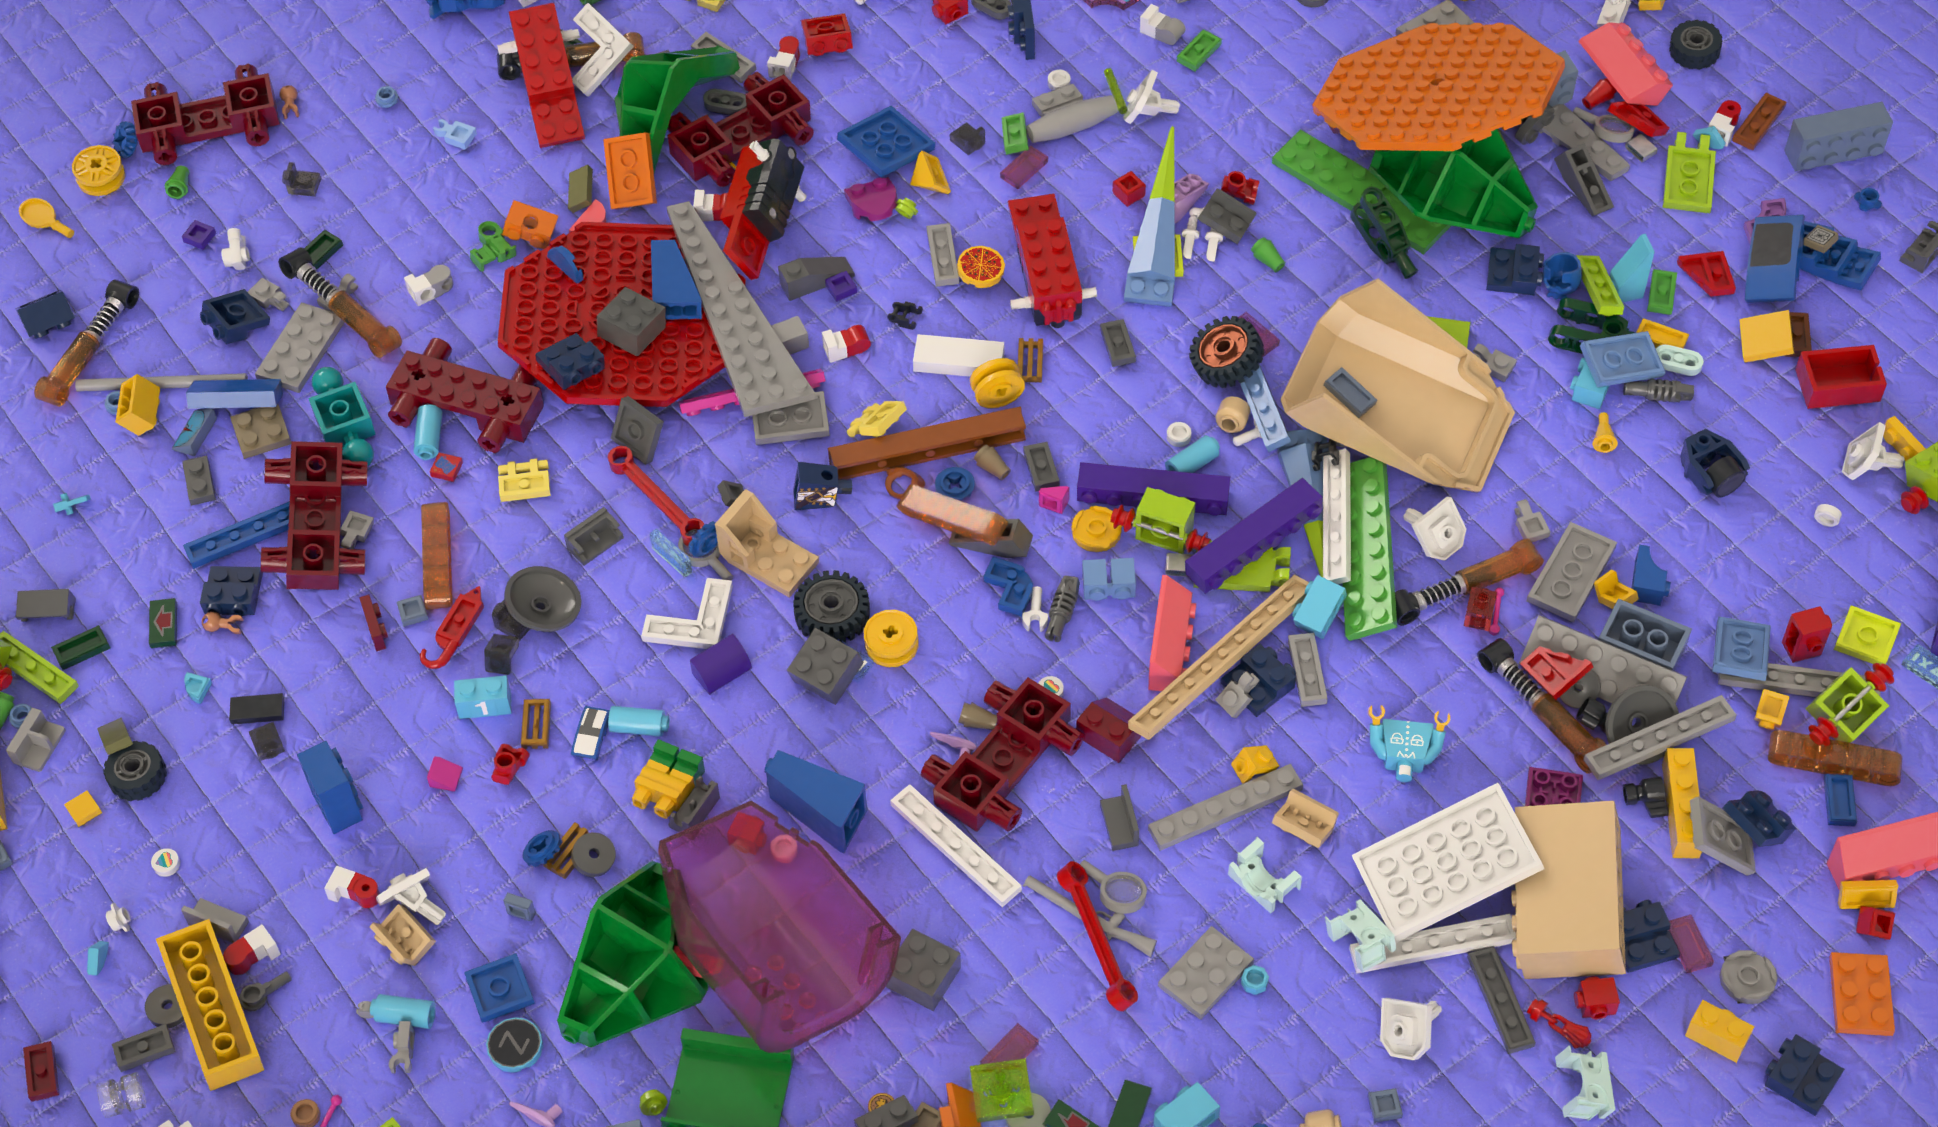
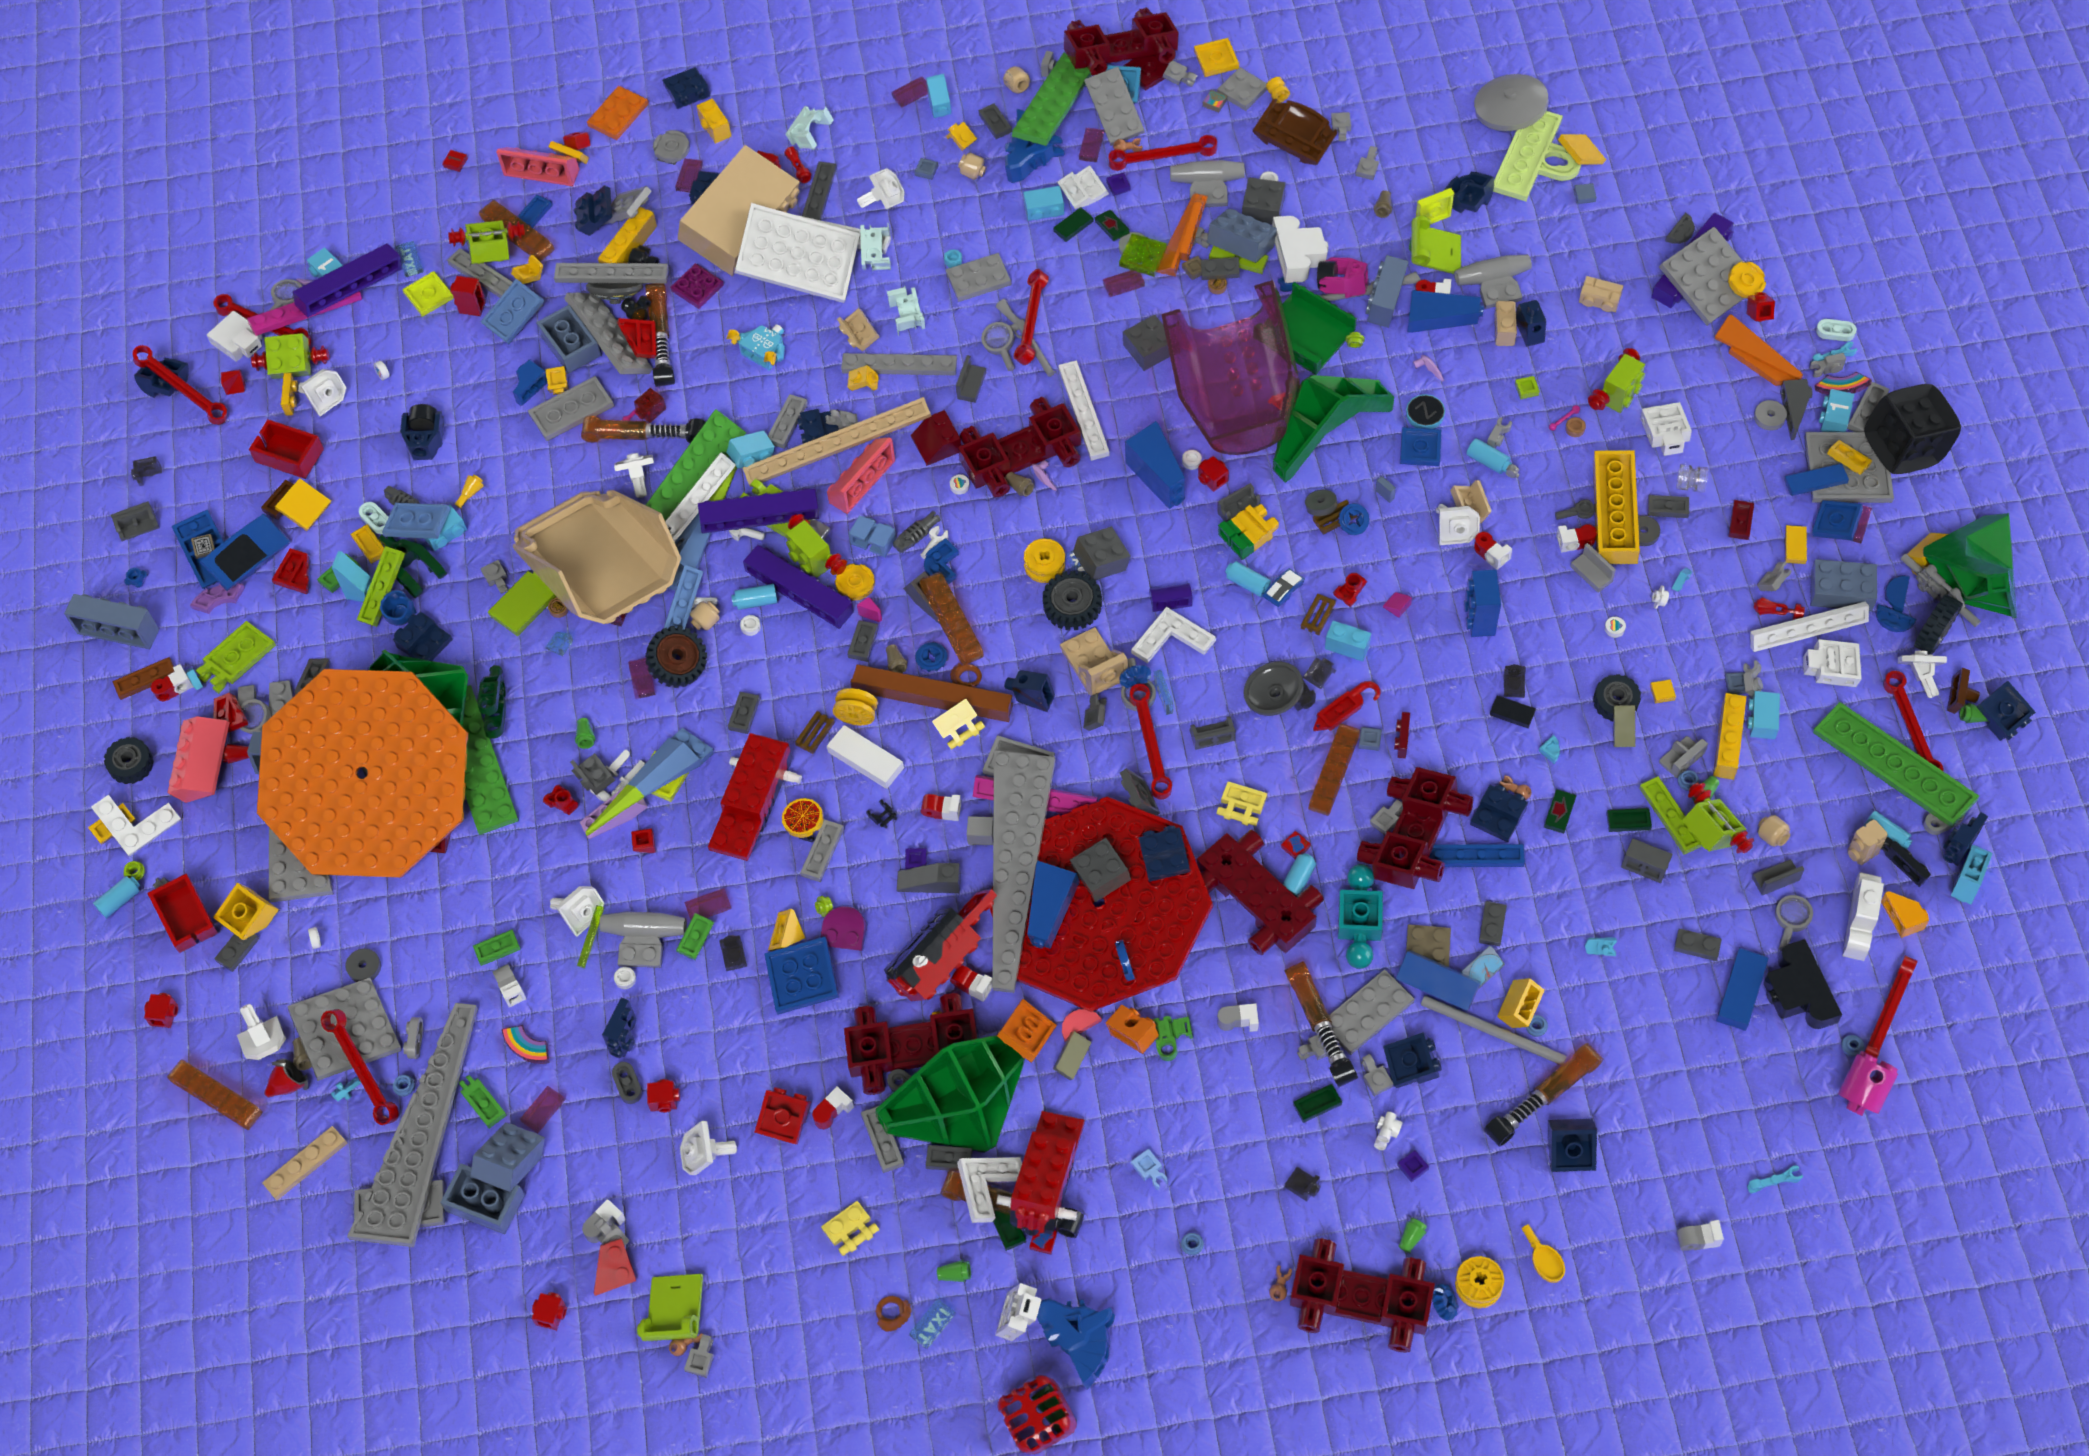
camera: 150 degrees left, 5 degrees up
sand blue tile [1323,367,1377,418] -> none
light grey plate [1514,499,1550,544] -> none

